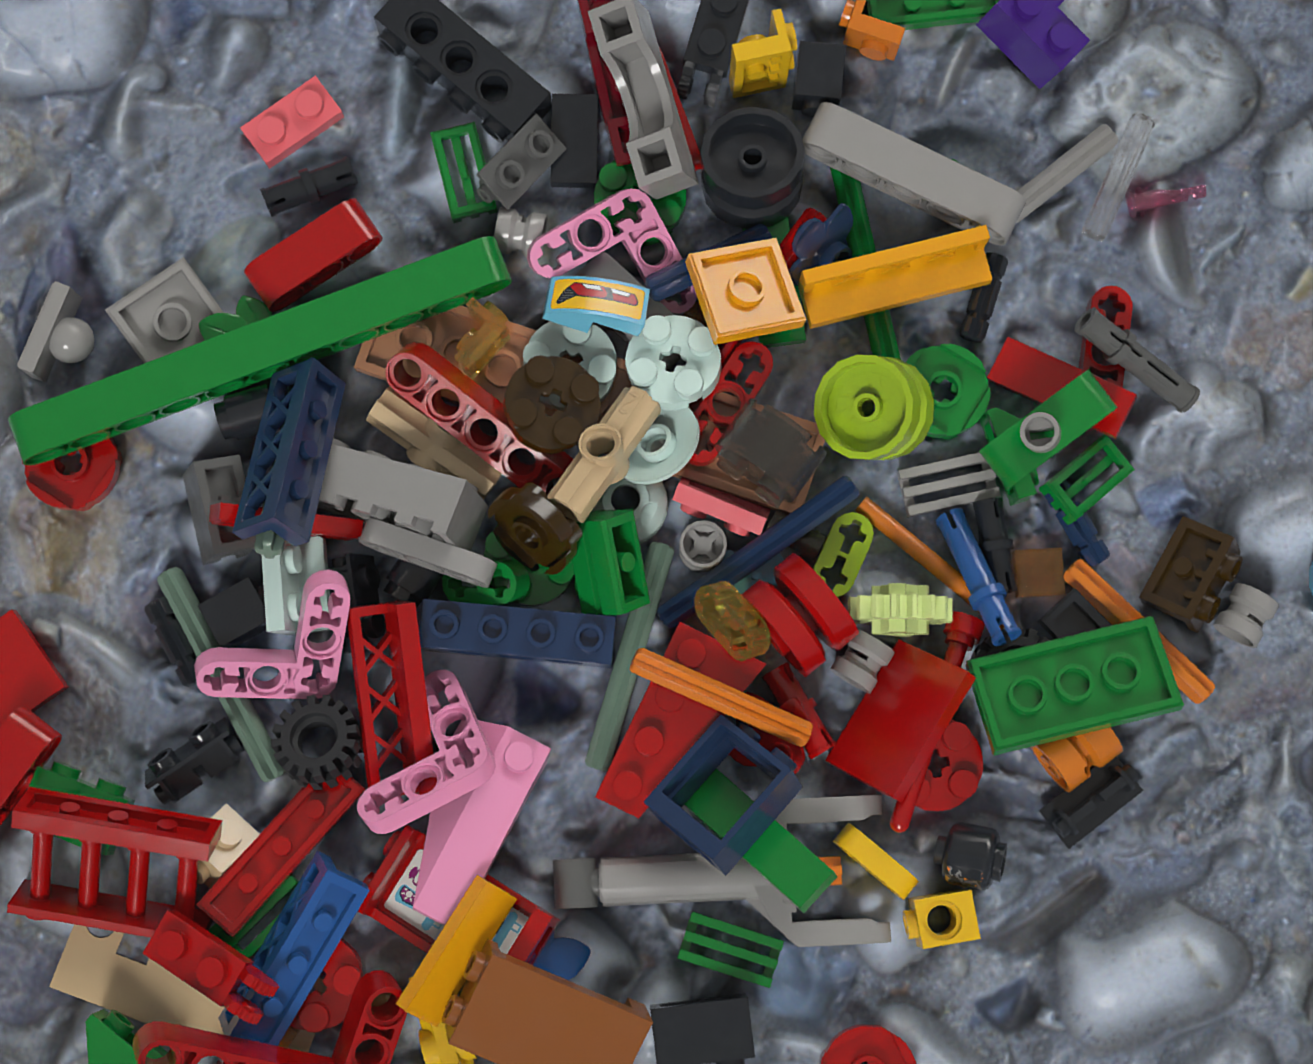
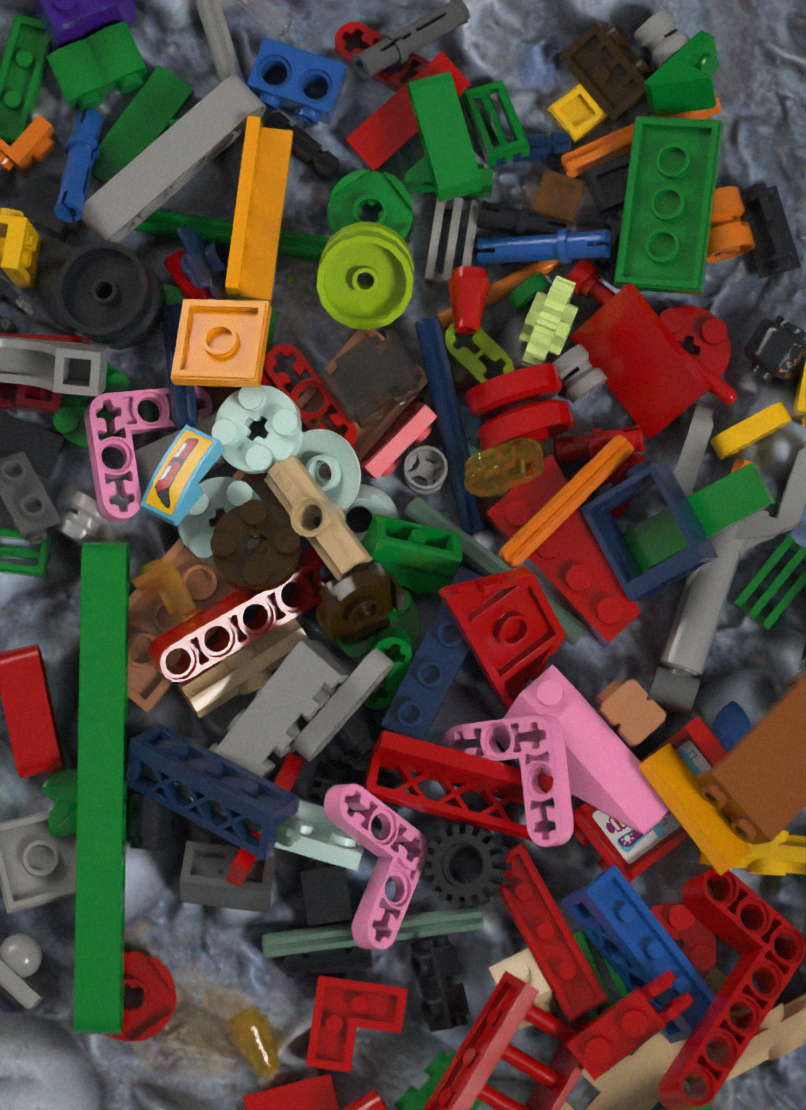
camera: 65 degrees left, 0 degrees up
light grey hinge [1020,412,1061,453] -> none
none -> green brick [46,21,149,112]
none -> blue pin [54,109,104,223]
none -> green tile [91,65,195,185]
none -> clear yellow cone [226,1006,282,1078]
none -> blue brick [246,37,347,125]
none -> red plate [306,975,408,1072]
none -> red wing [438,566,566,712]
none -> red cone [447,266,491,334]
none -> green tile [507,272,552,312]
none -> yellow tile [547,83,608,145]
none -> nougat brick [594,678,667,750]
none -> green slope [644,30,719,116]

